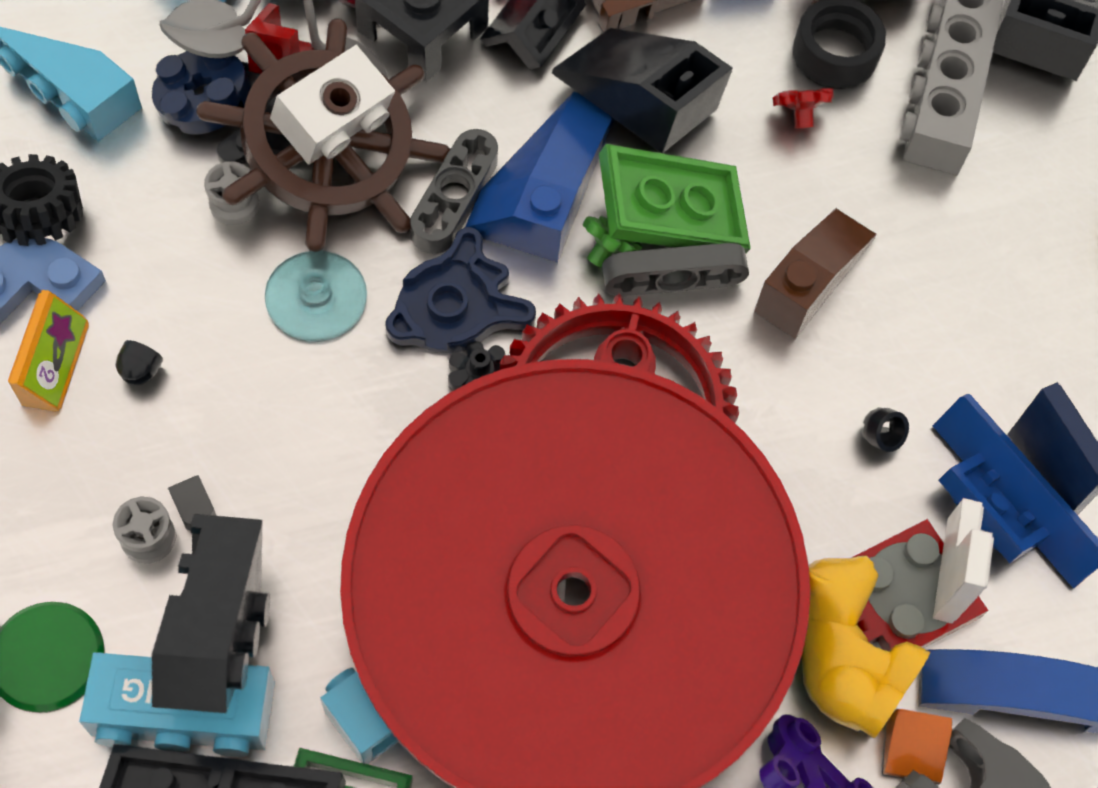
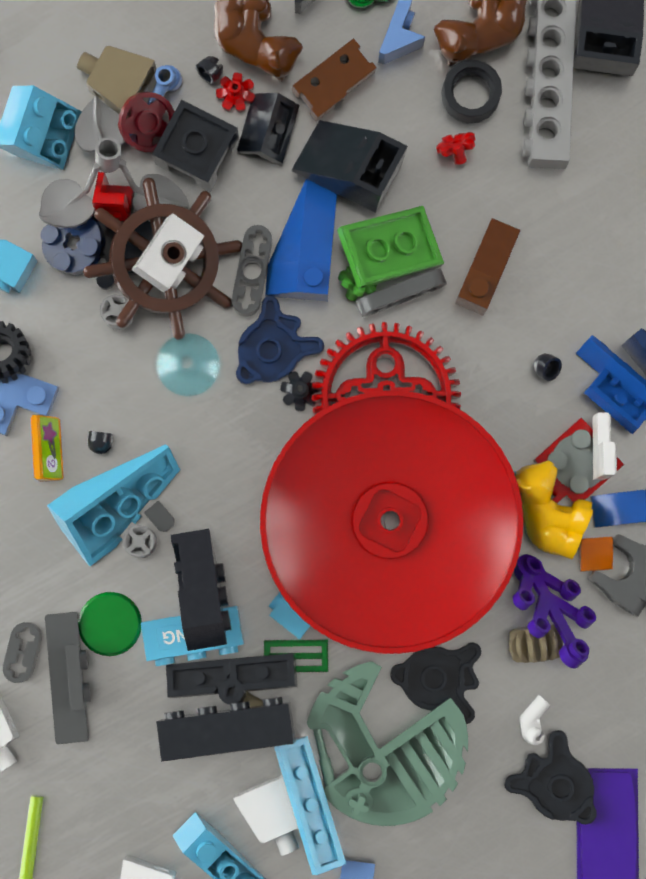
camera: 10 degrees left, 20 degrees up
none -> medium azure wedge [47,444,180,566]

